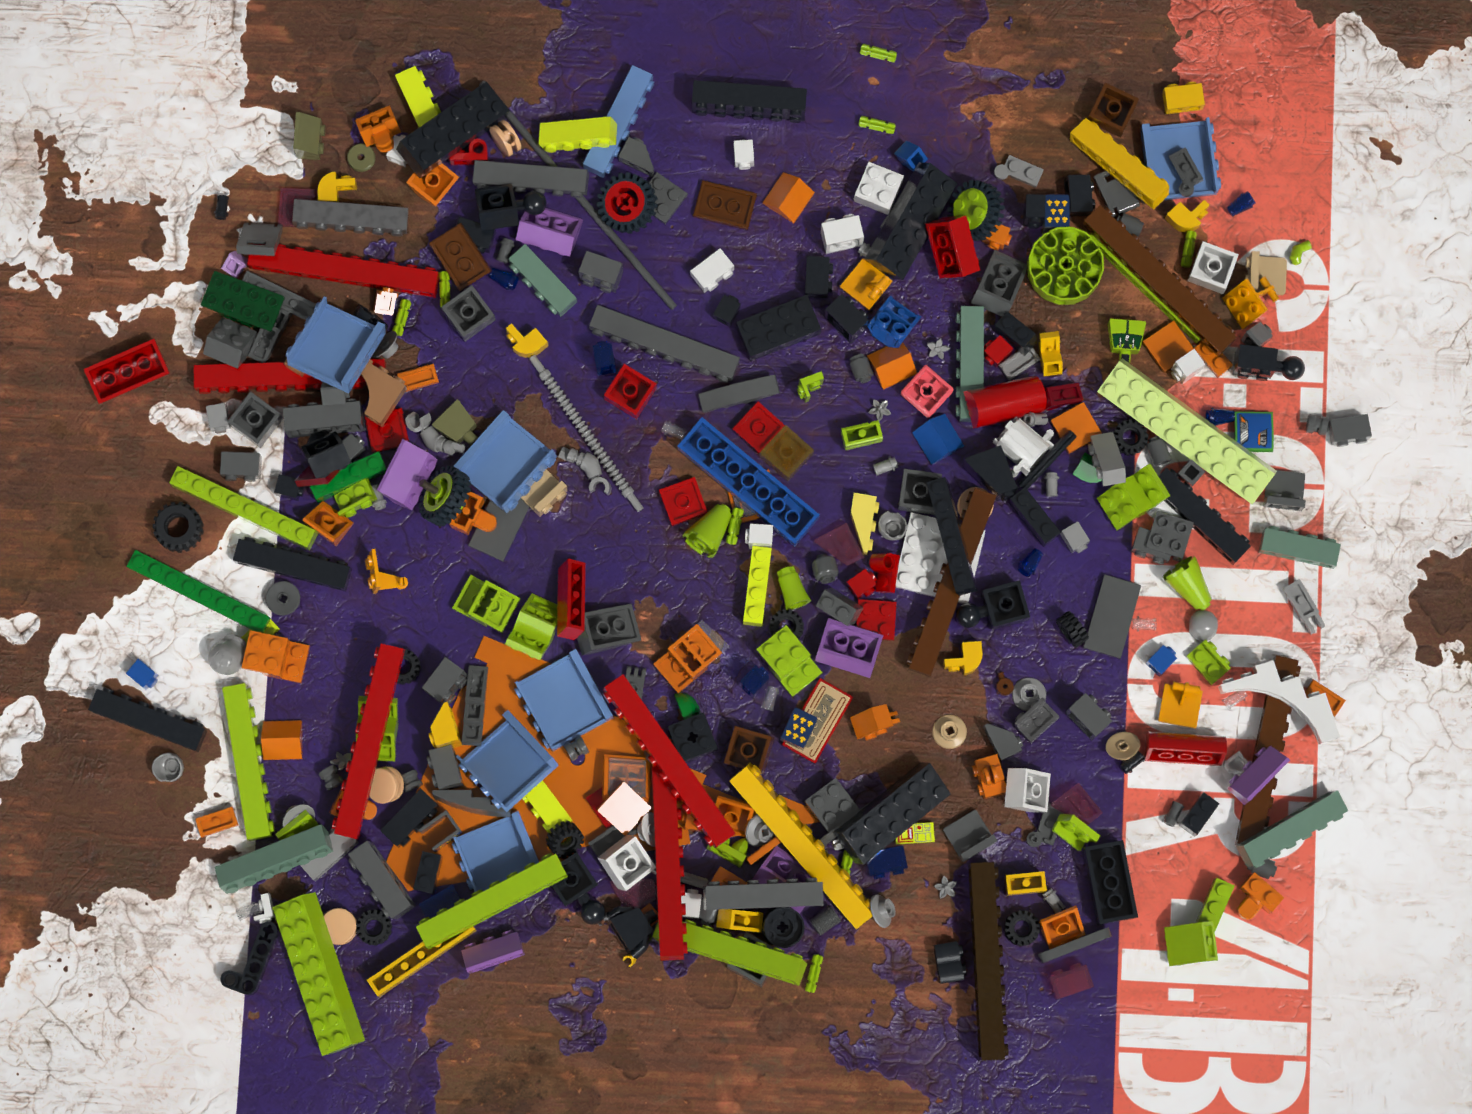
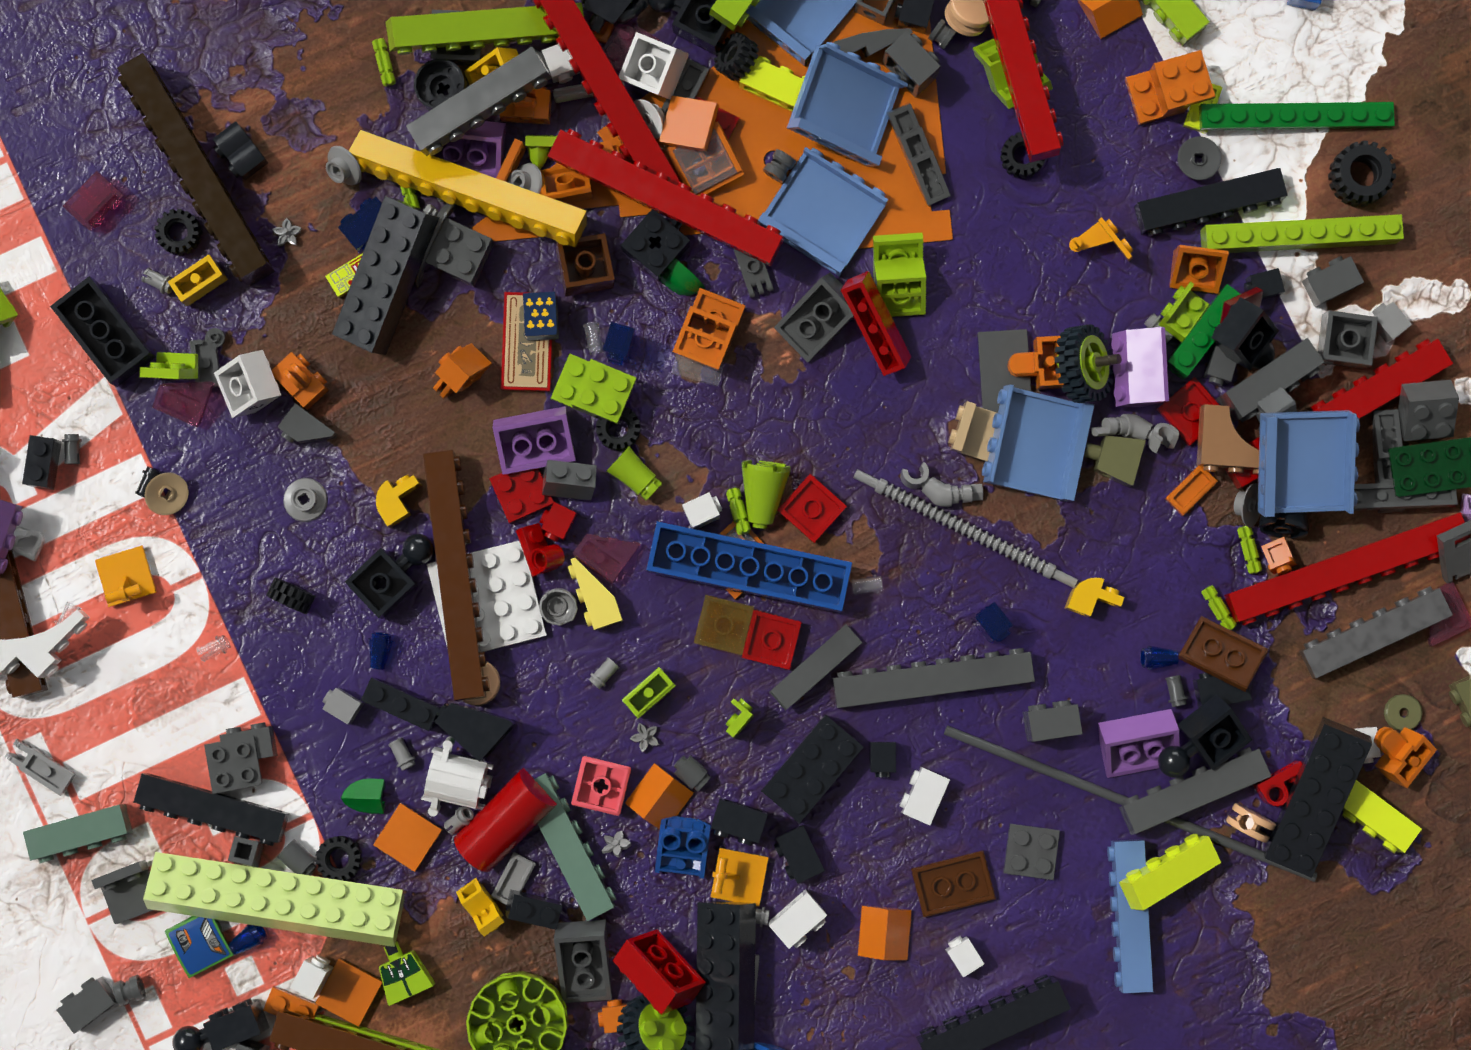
camera: 150 degrees right, 5 degrees up
light grey hair [208,634,246,675] -> none
yellow brick [318,172,357,202] -> none
light grey plant [330,752,352,771] -> none
orange slope [406,163,459,207] -> none
dark grey brick [422,657,468,705] -> none
yellow slope [428,702,462,748] -> none
dark grey brick [441,285,496,342] -> none
lime bracket [452,575,520,633] -> none
sand green brick [508,244,577,317] -> none
wheel [597,173,658,234] -> none
red brick [604,364,657,420] -> none
dark grey slope [618,137,654,178] -> none
neon yellow brick [743,546,772,627] -> none
dark grey piece [809,905,841,936] -> none
dark grey head [812,554,839,584] -> none
white brick [854,162,904,215] -> none
dark grey brick [898,469,942,515] -> none
blue slope [912,414,964,465] -> none
black brick [927,477,978,596] -> none
tan piece [932,714,967,749] -> none
dark grey bracket [943,810,997,862] -> none
red brick [984,335,1013,368] -> none
reddish brown piece [996,672,1014,696] -> none
flat silver bracket [1015,697,1059,744] -> none
black axle [1019,430,1076,489] -> none
orange slope [1038,906,1085,950] -> none
dark grey beam [1038,927,1112,963] -> none
dark red plate [1045,383,1084,411] -> none
dark grey brick [1066,693,1112,741] -> none
dark grey tile [1083,575,1141,659] -> none
light grey brick [1088,432,1126,486] -> none
lime bracket [1096,464,1170,530] -> none
blue brick [1145,645,1177,677] -> none
red brick [1145,731,1227,766] -> none
lime cone [1162,556,1212,611] -> none
lime bracket [1186,640,1231,685] -> none
light grey hair [1189,610,1218,642] -> none

